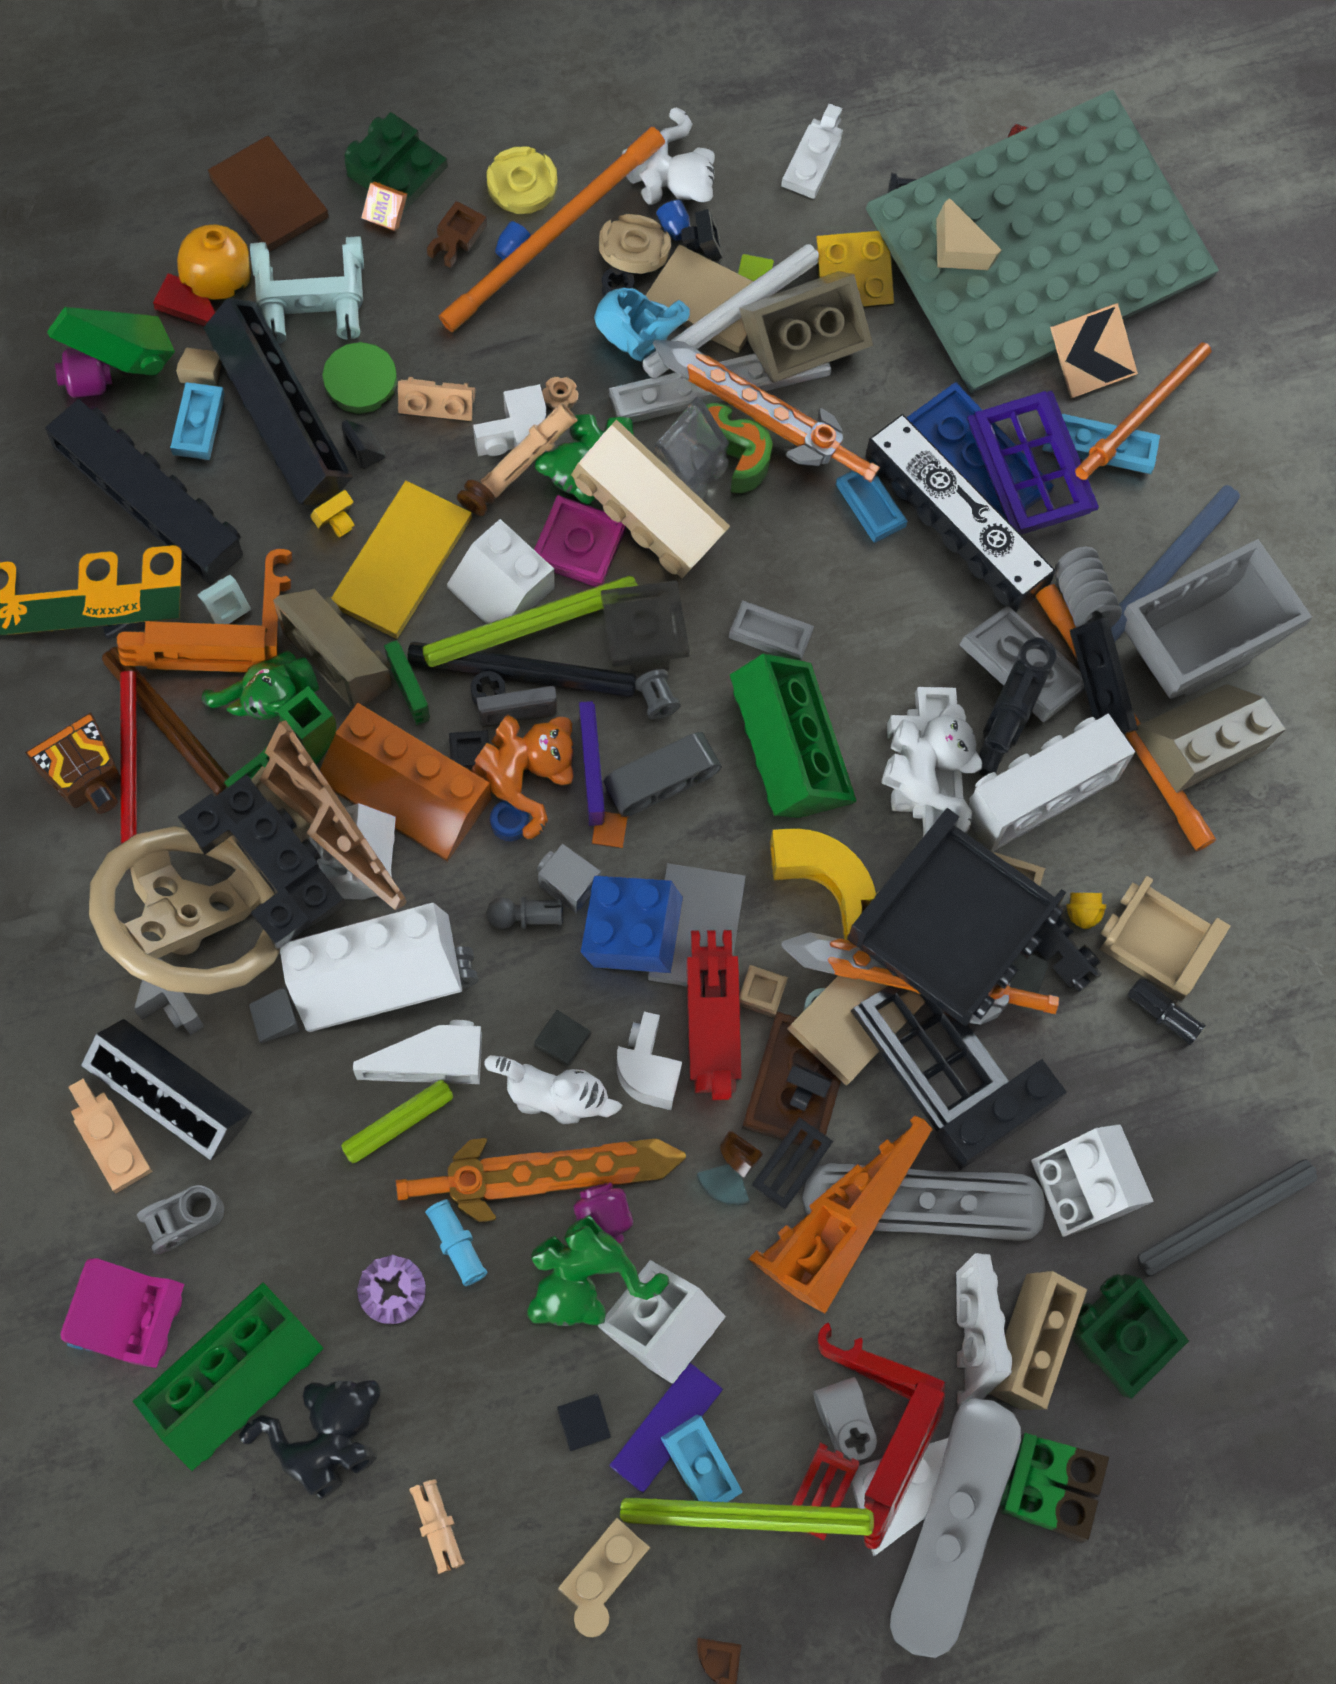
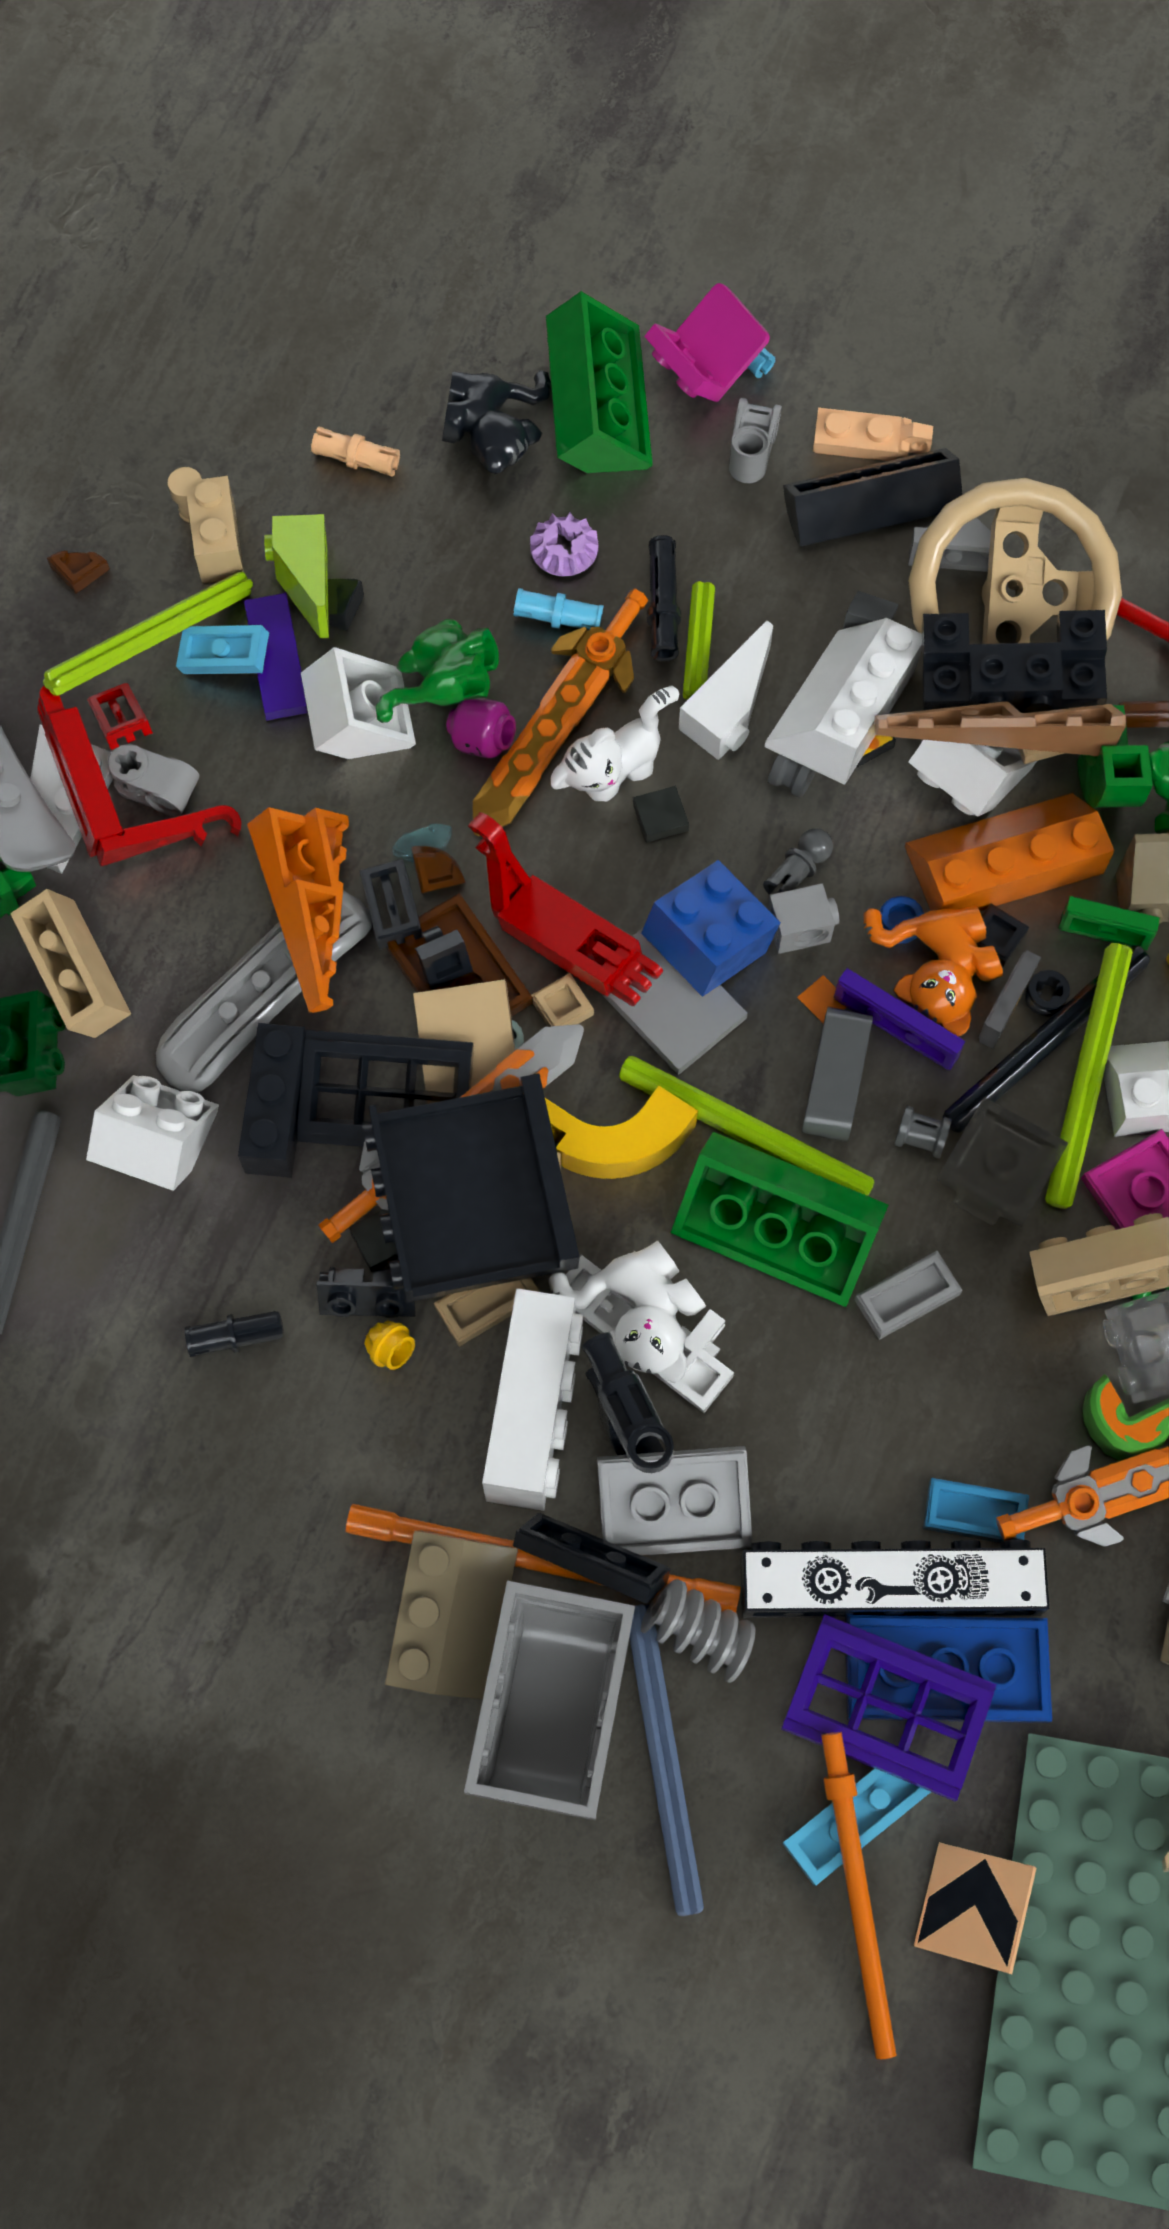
camera: 135 degrees right, 0 degrees up
white brick [616,1011,682,1110] -> none
white wing [956,1253,1012,1407] -> none
tan panel [1099,876,1231,1001] -> none
none -> lime slope [264,514,329,638]
none -> lime axle [619,1056,874,1196]
none -> black pin [647,535,681,661]

